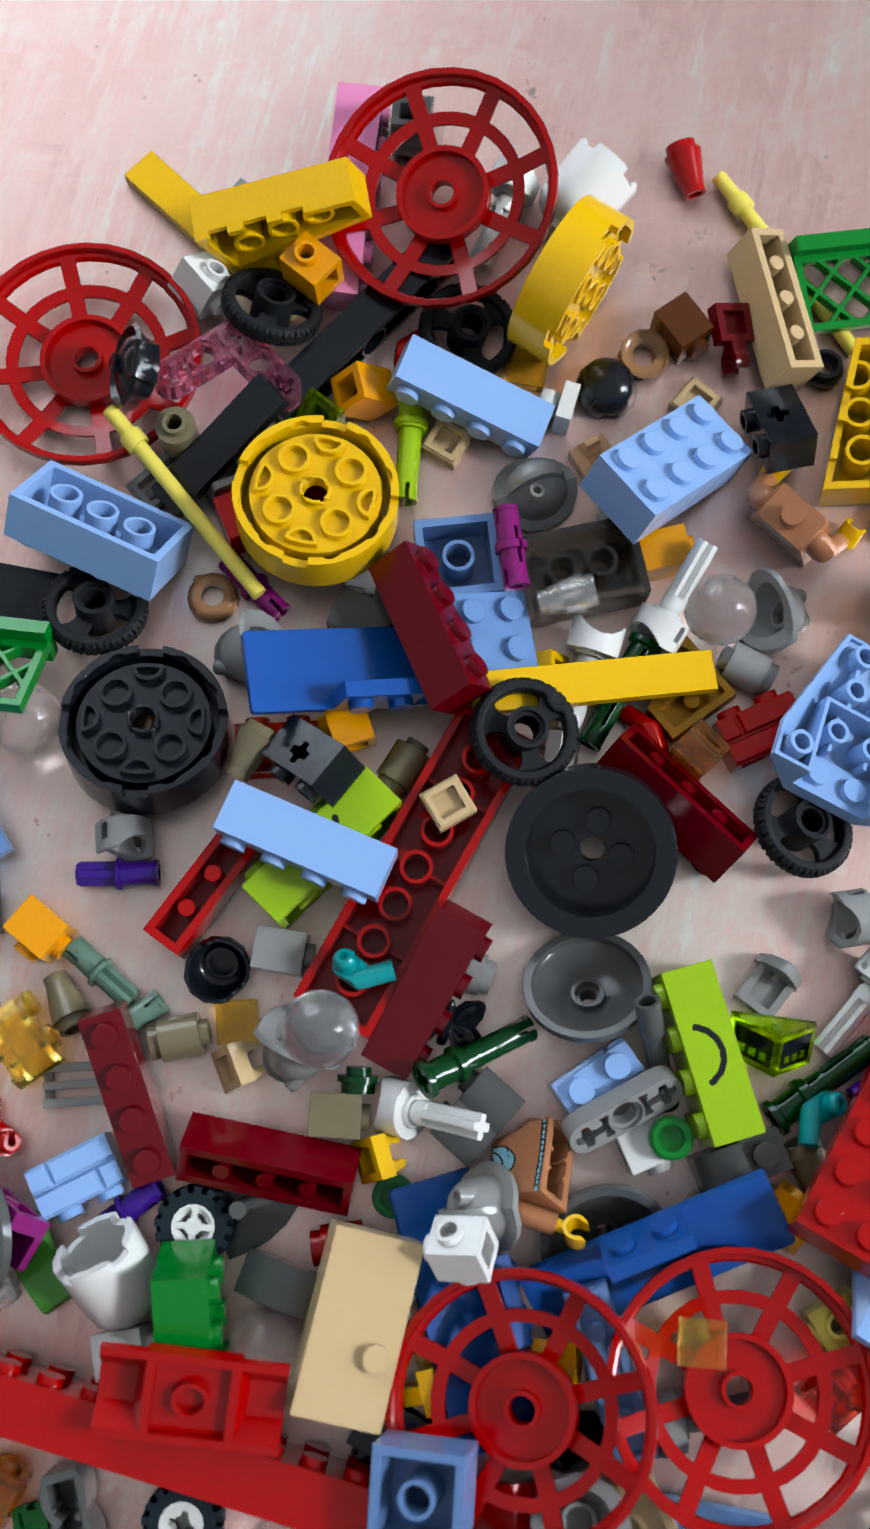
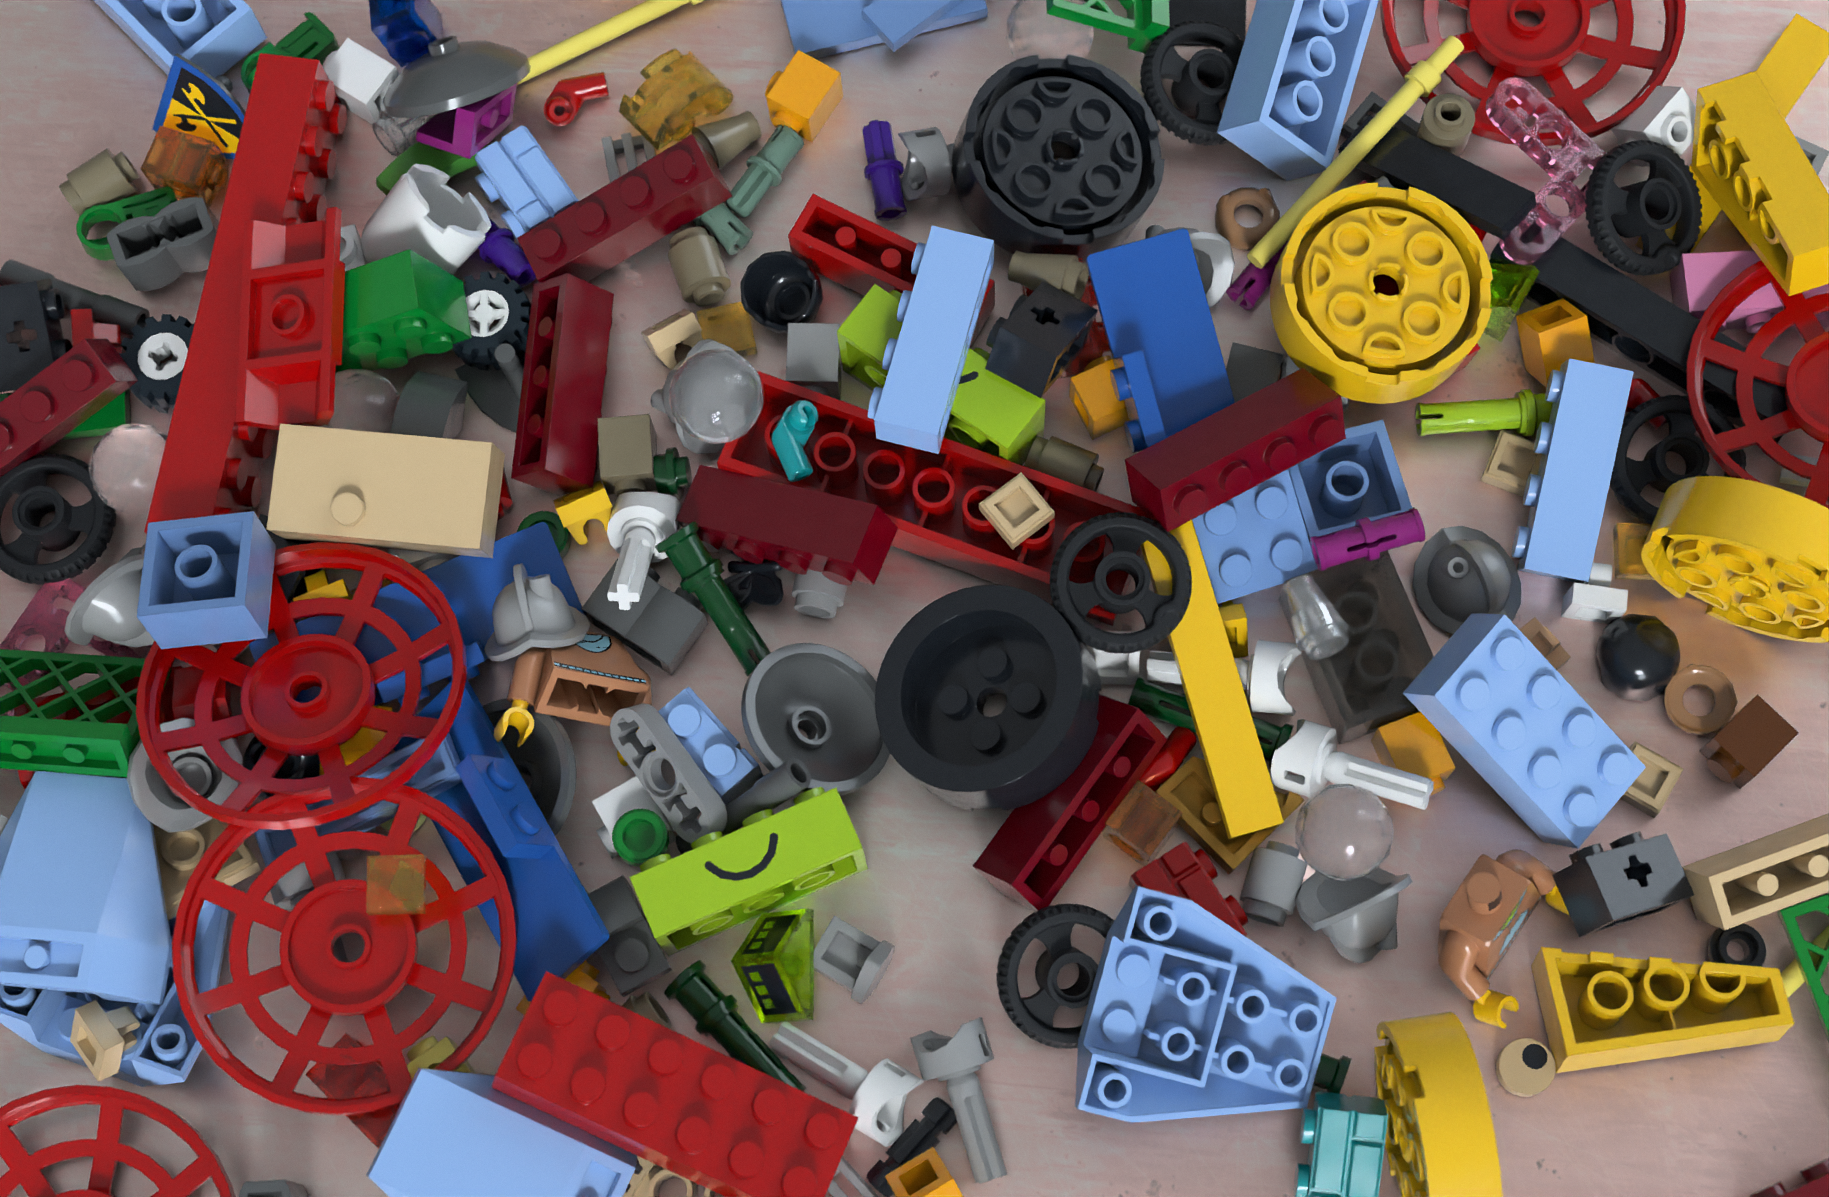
camera: 90 degrees right, 5 degrees down
black piece [108,323,160,409] -> none
light orange brick [279,230,344,306] -> none
white brick [423,1215,499,1286] -> none
dark red plate [707,303,755,376] -> none
teal arm [798,1090,848,1149] -> none

